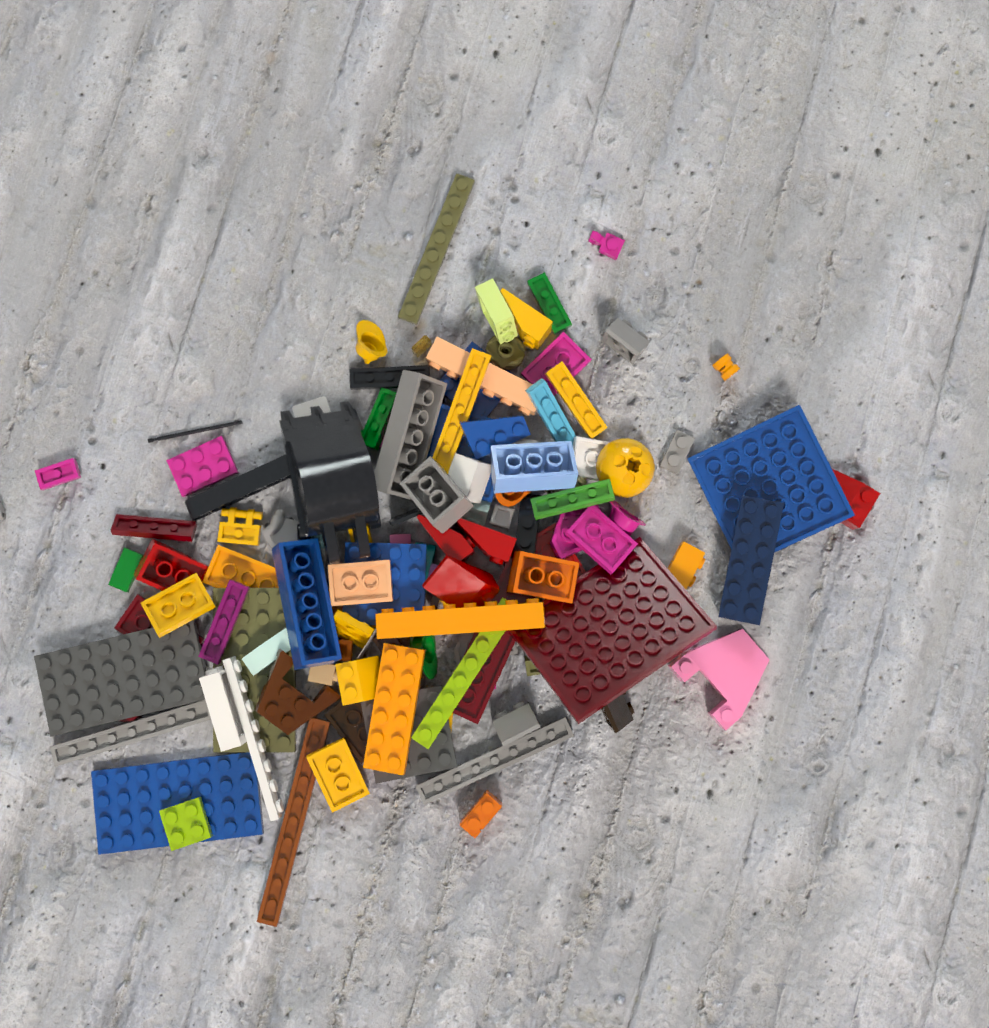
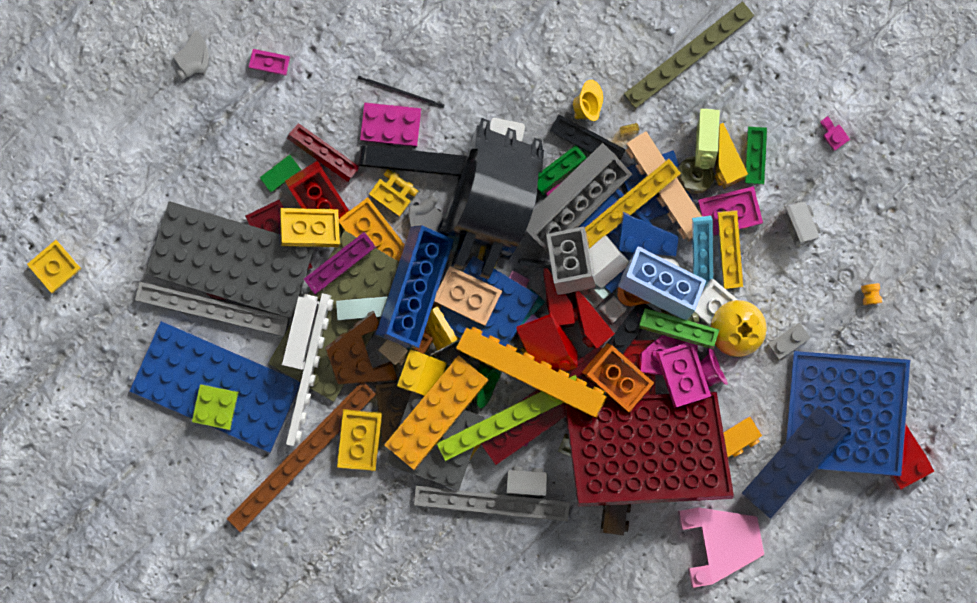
camera: 25 degrees right, 0 degrees up
orange brick [459,790,502,838] -> none

